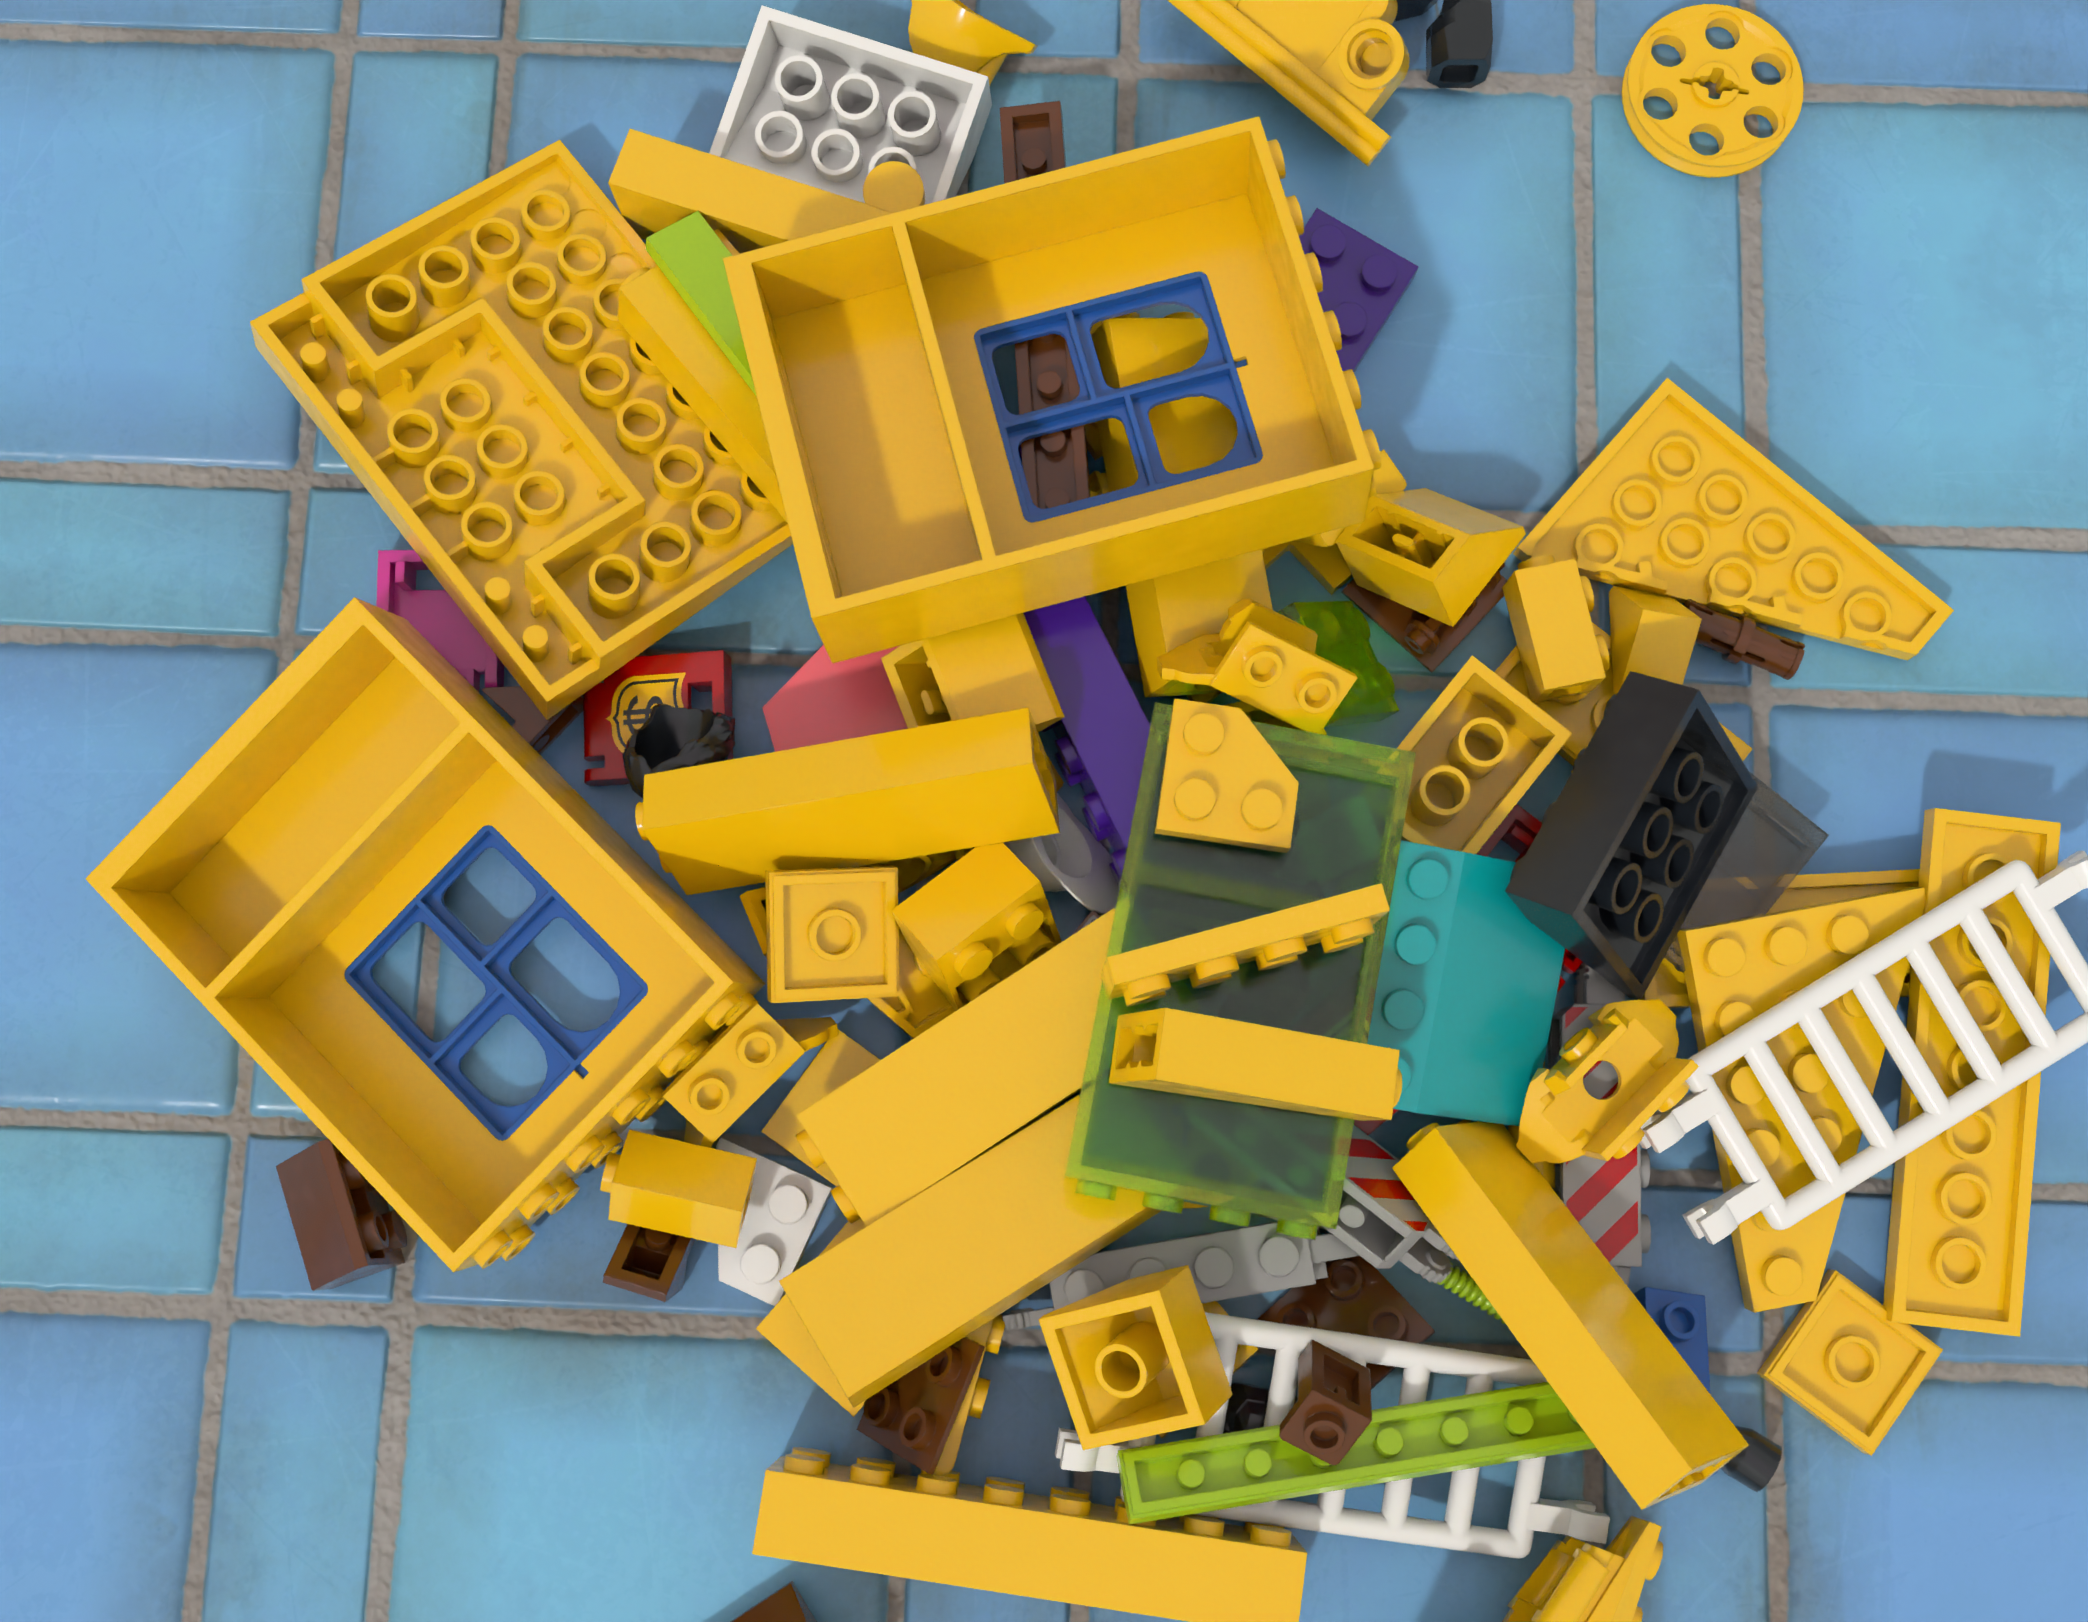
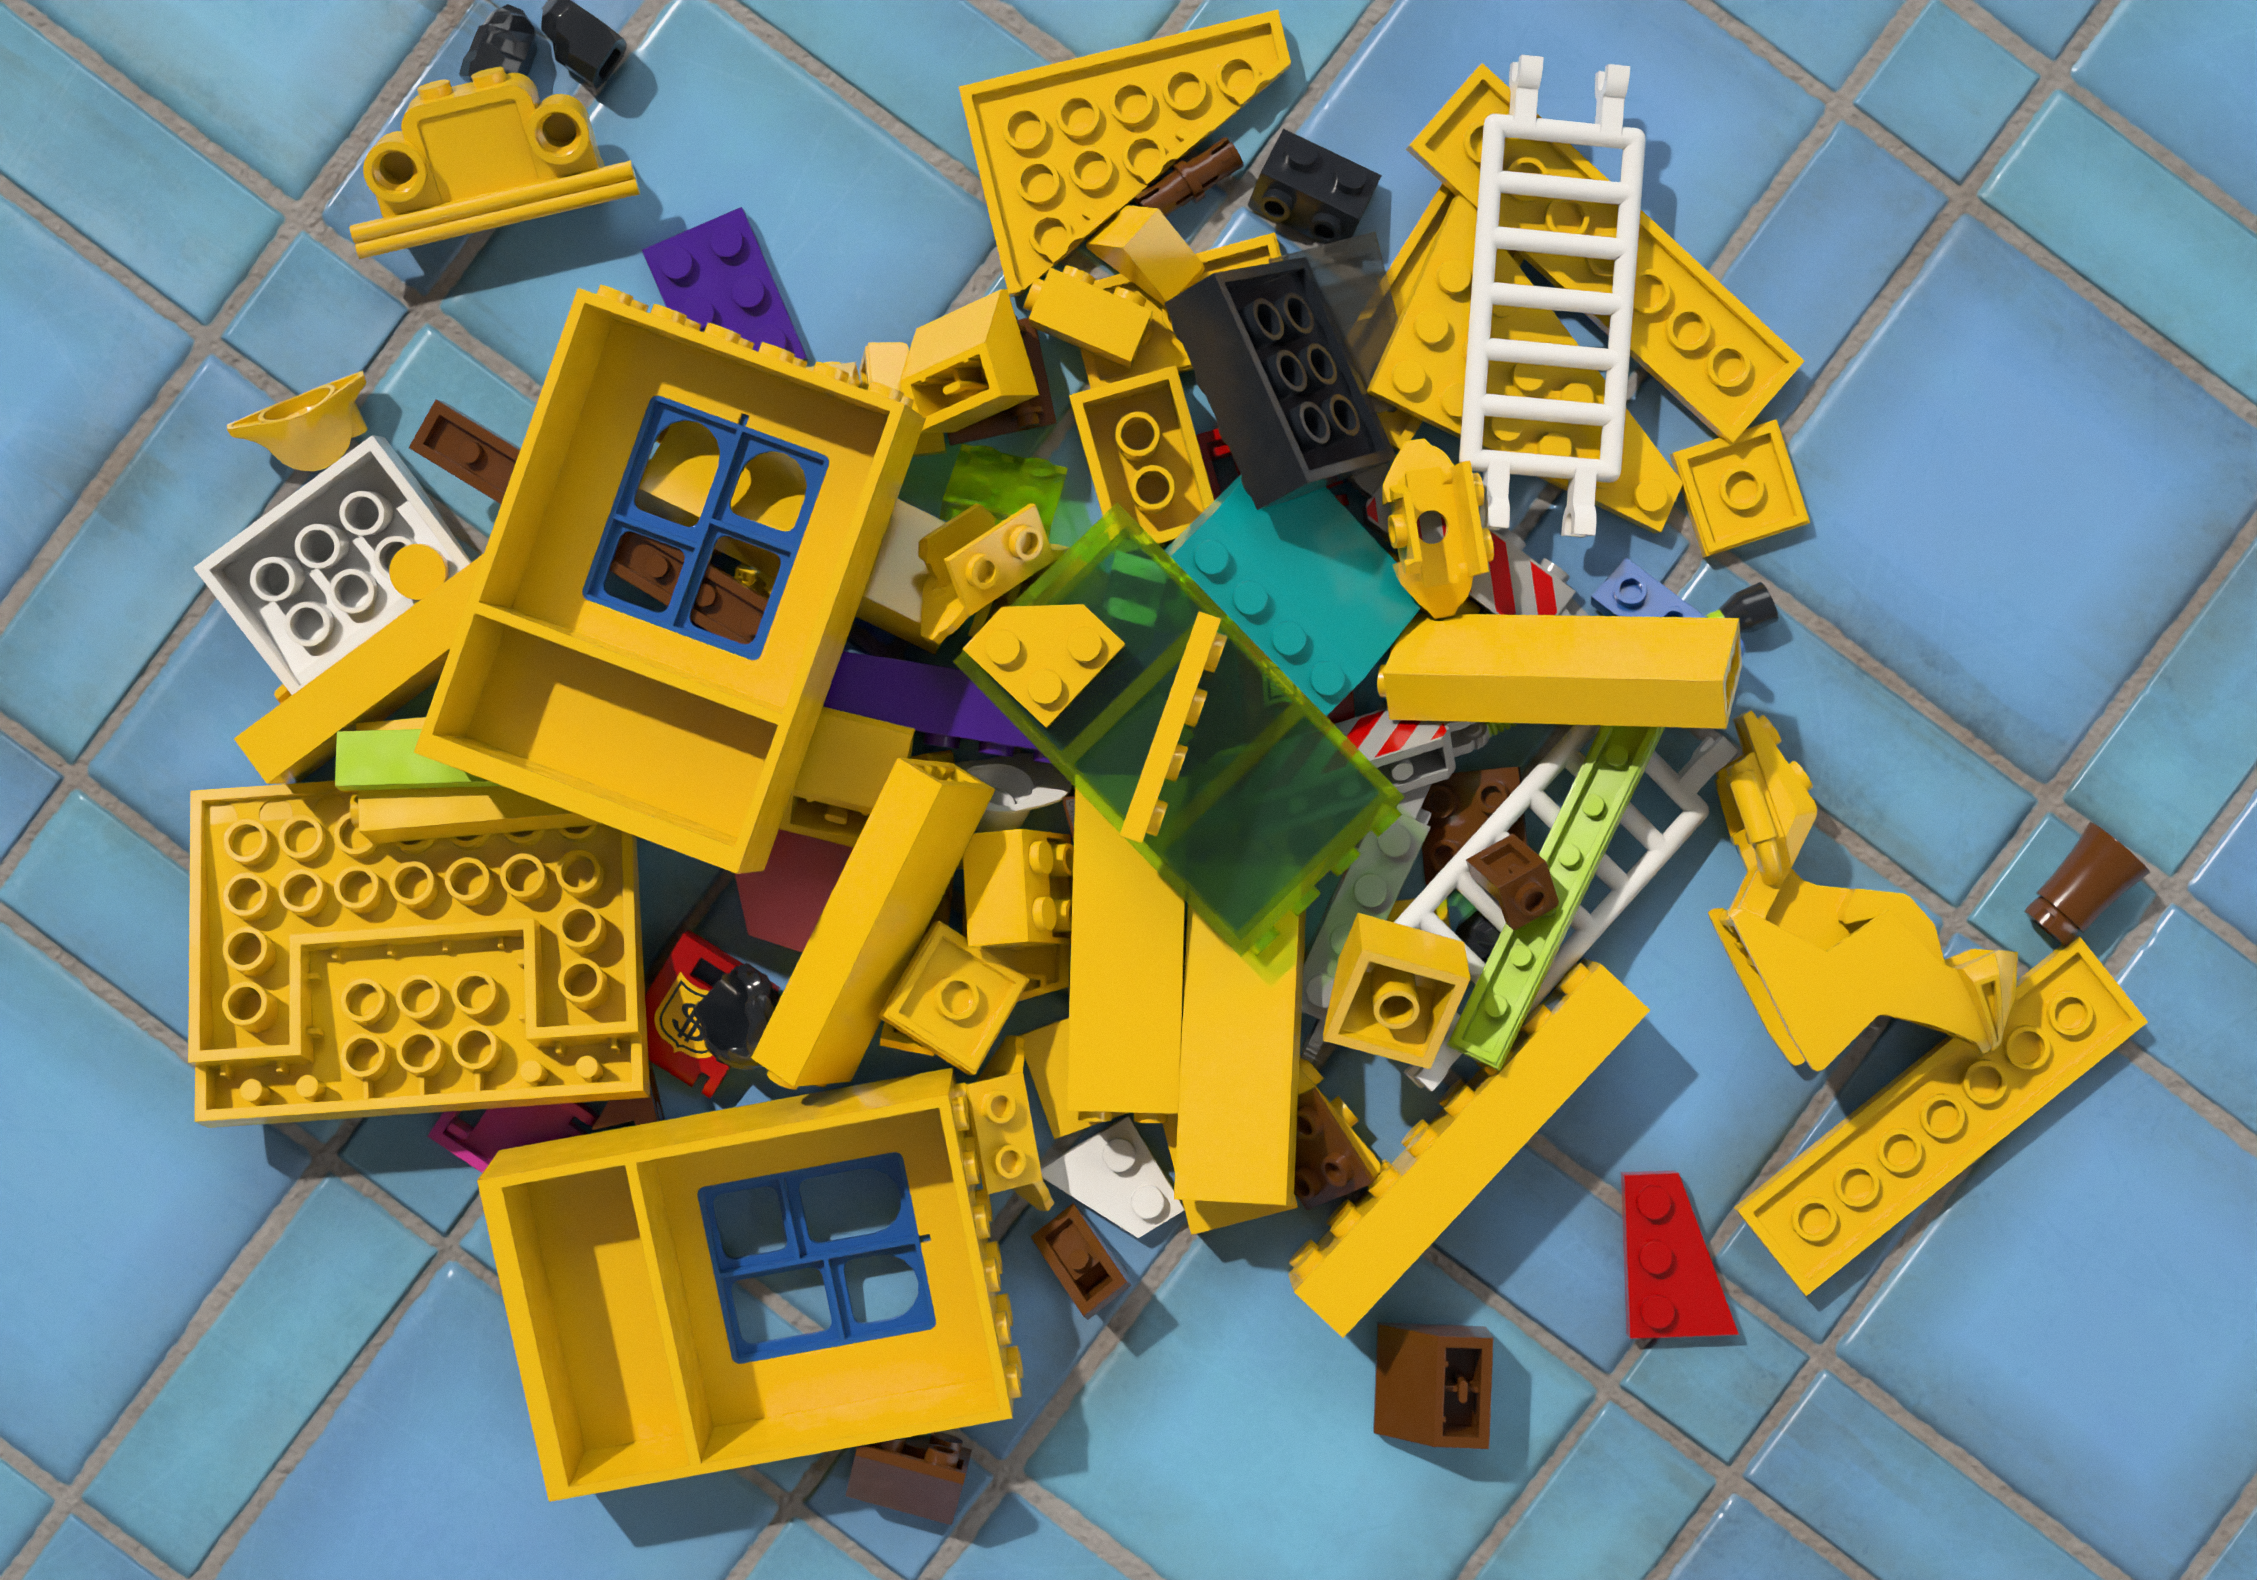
camera: 55 degrees left, 10 degrees up
yellow brick [600,1130,757,1248] -> none
yellow slope [1109,1008,1402,1121] -> none
none -> black bracket [1248,128,1382,252]

